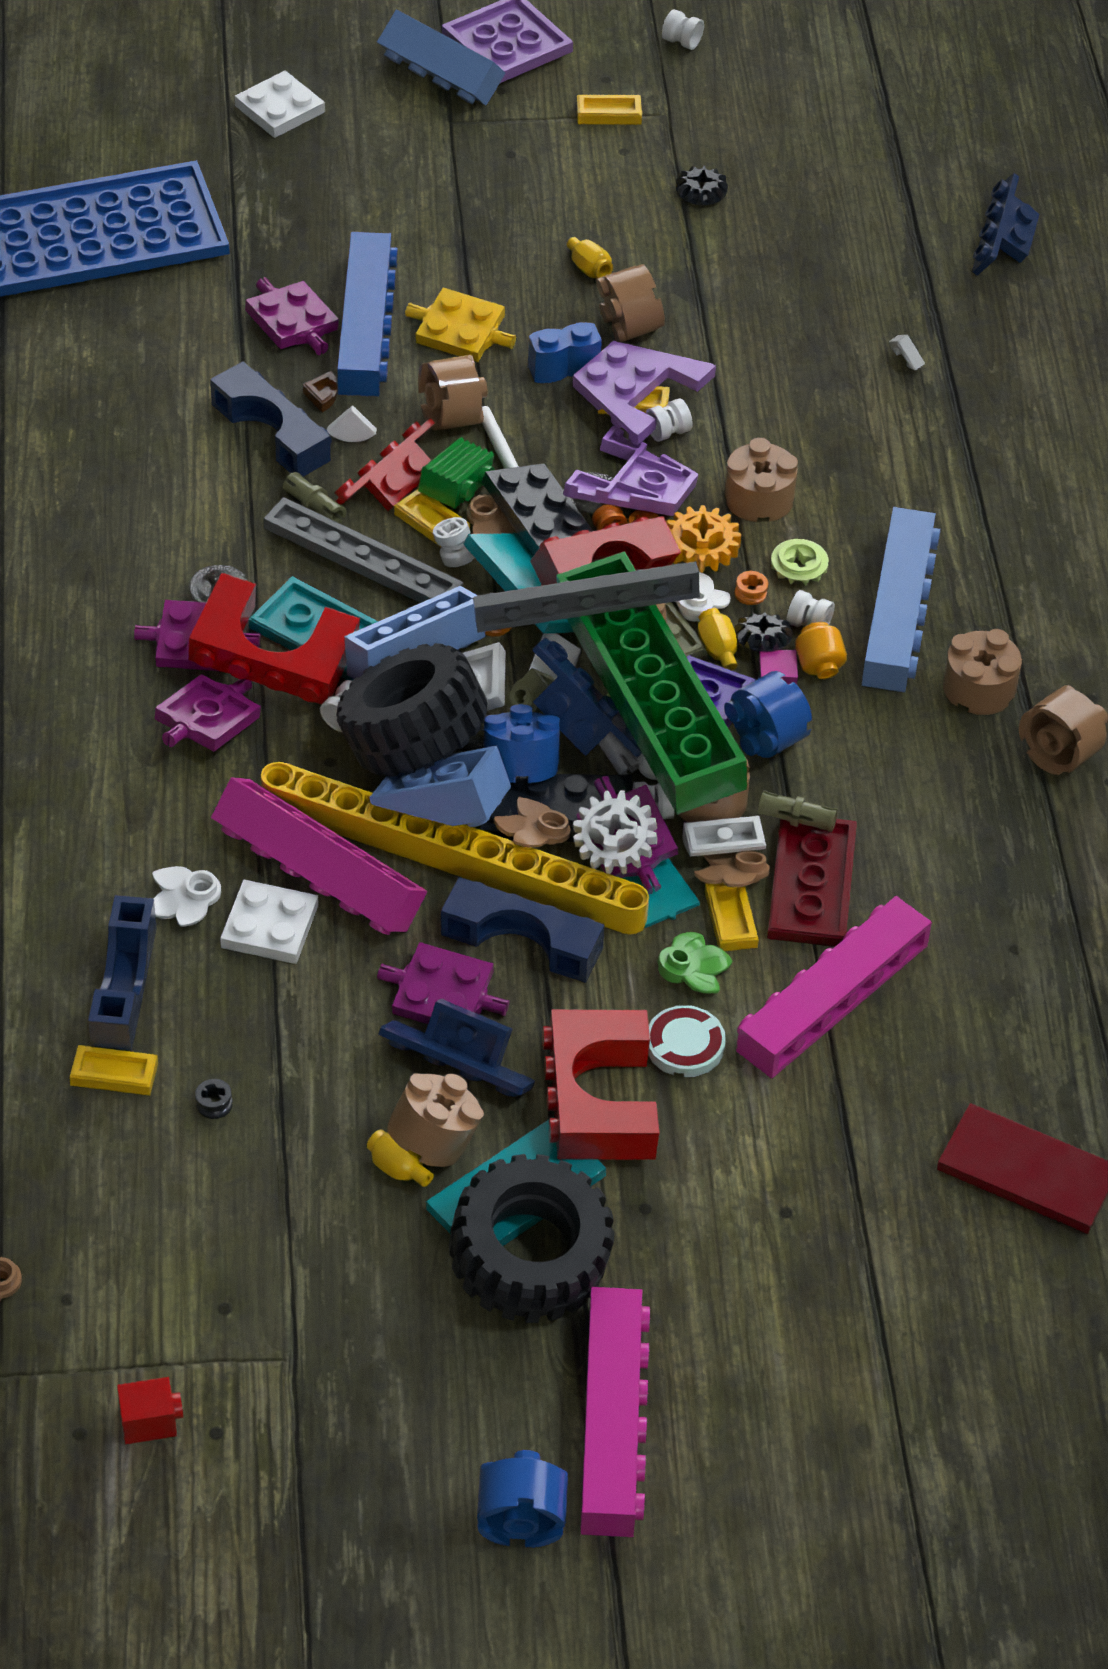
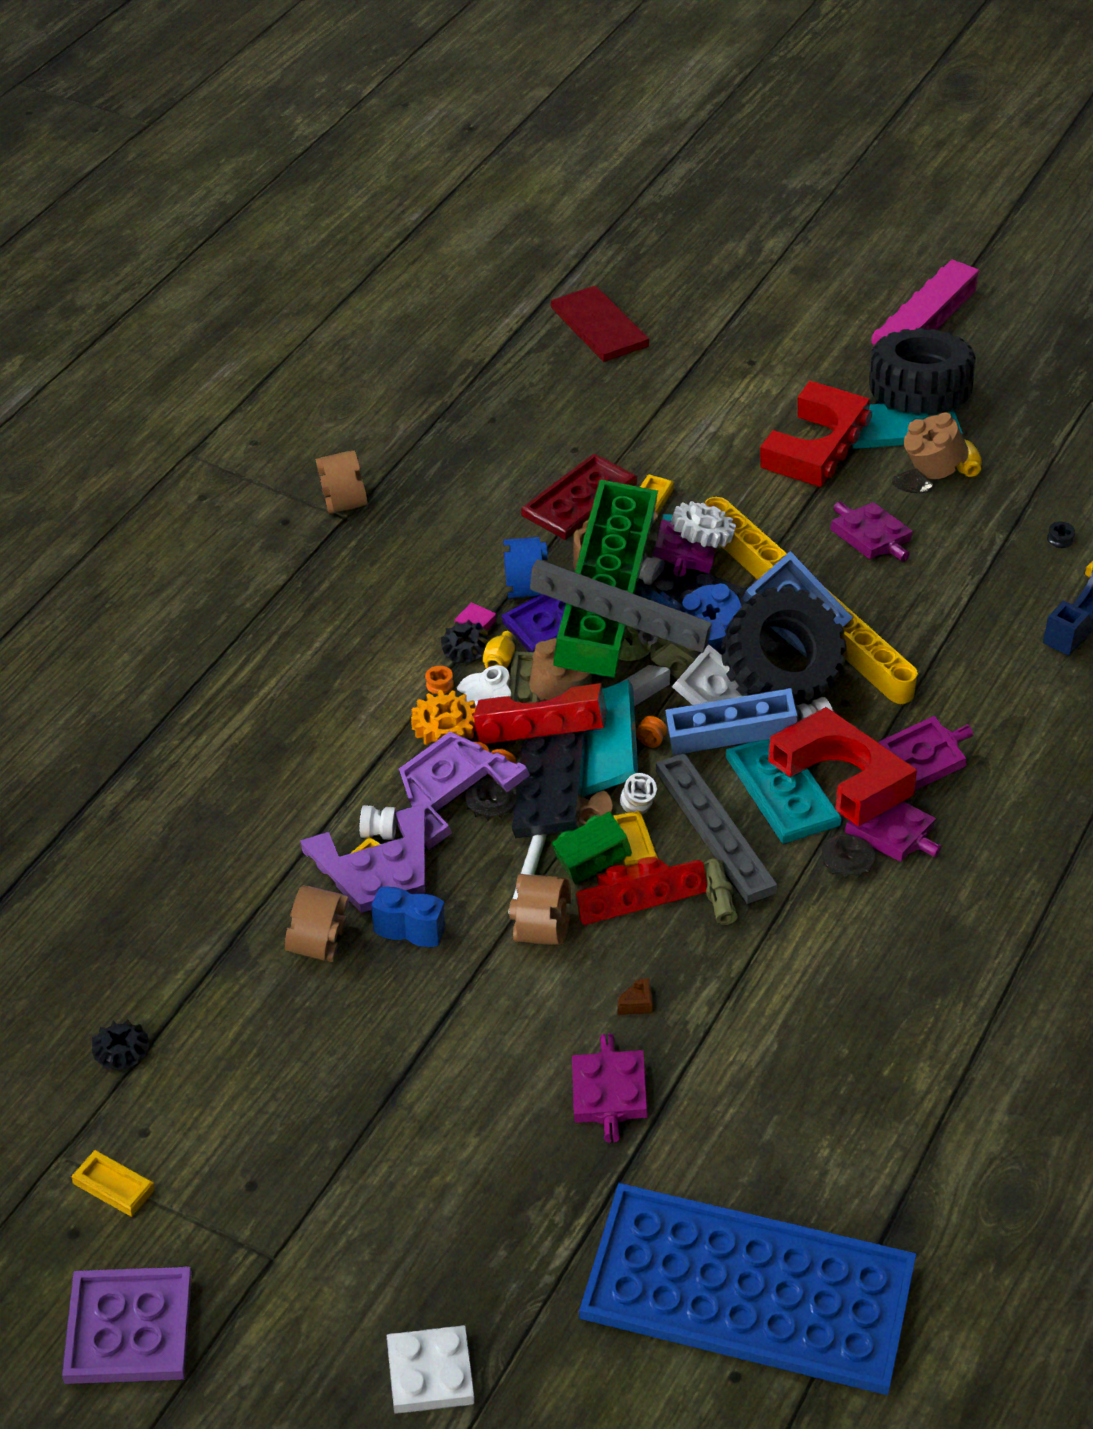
camera: 145 degrees left, 5 degrees down
white plate [152,866,221,927] -> none
dark blue arch [210,361,332,477] -> none
dark pink brick [211,777,428,935] -> none
white plate [221,880,319,964] -> none
white tile [327,405,377,442] -> none
brick [338,232,398,396] -> none
medium blue brick [377,9,505,106] -> none
dark blue bracket [378,999,535,1097] -> none
yellow plate [405,288,516,362] -> none
dark blue arch [441,877,604,983] -> none
blue brick [477,1450,568,1548] -> none
medium nougat plate [494,797,570,848] -> none
yellow plant [567,237,613,279] -> none
light aqua tile [648,1006,725,1077] -> none
bright green plate [657,932,733,993] -> none
medium nougat brick [725,438,798,522] -> none
dark pink brick [736,896,932,1079] -> none
olive pin [758,790,838,832] -> none
yellowish green gear [771,539,829,586] -> none
white wheel [787,590,835,627] -> none
light orange head [795,622,847,679] -> none
medium blue brick [862,507,940,692] -> none
white tile [889,335,925,370] -> none
medium nougat brick [943,629,1022,715] -> none

